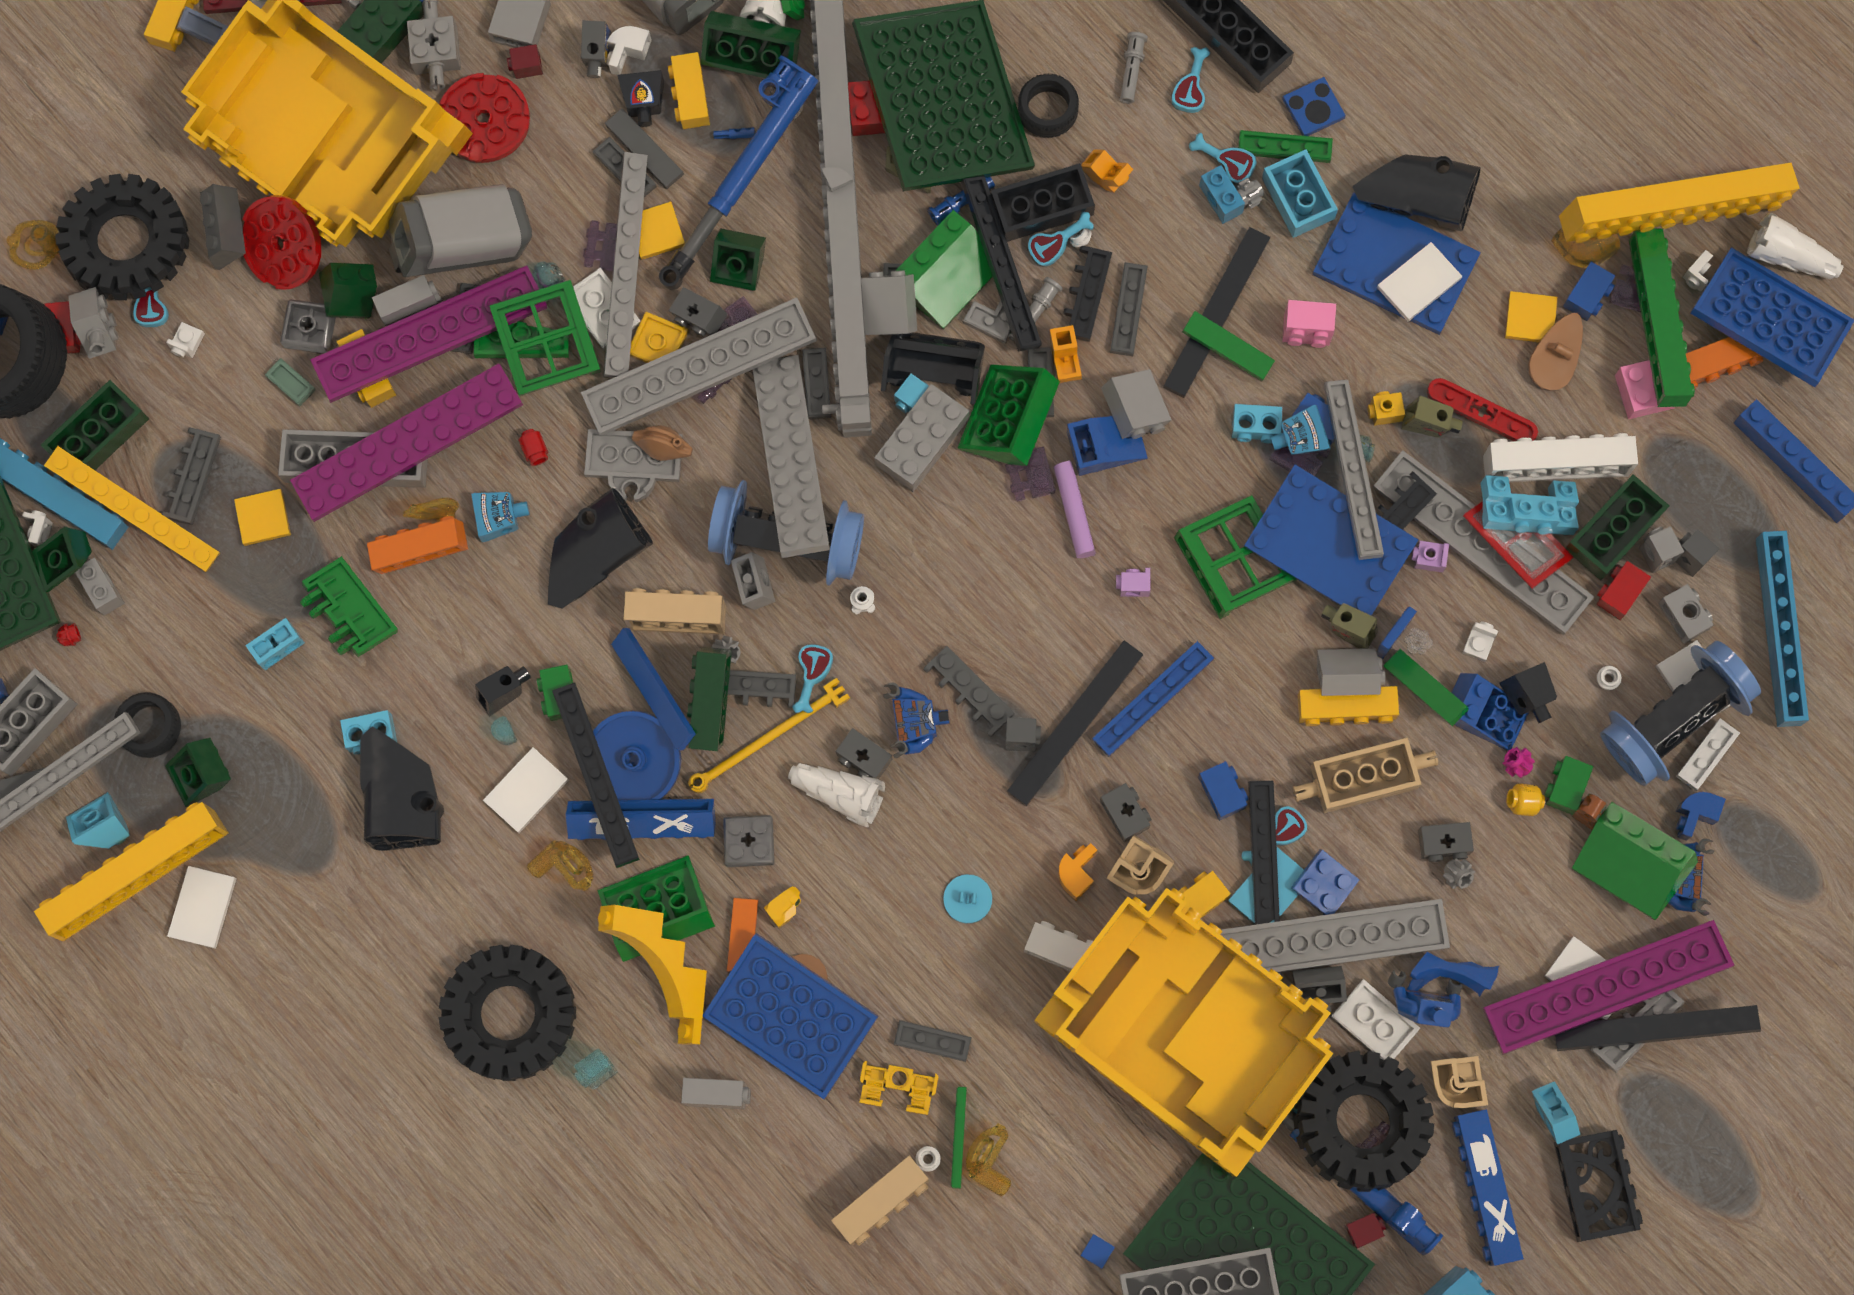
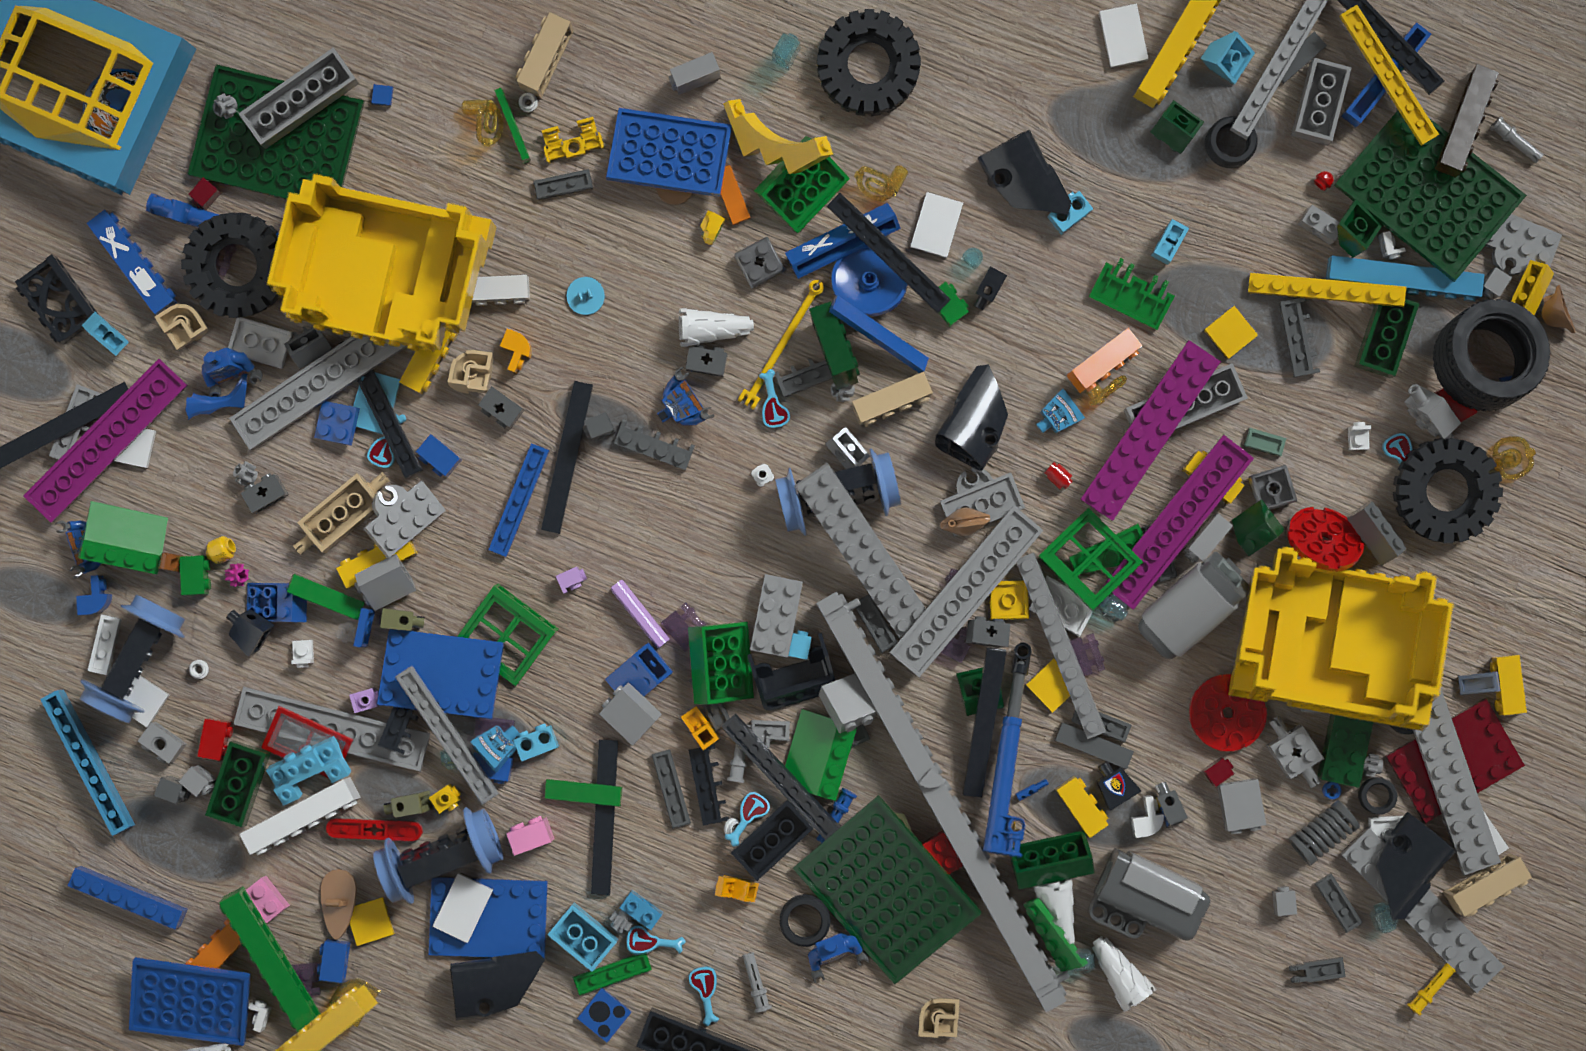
camera: 150 degrees right, 10 degrees up
none -> light grey plate [363,481,446,558]
none -> brick [373,807,503,904]
none -> blue torso [808,933,869,983]
none -> black tile [962,647,1007,798]

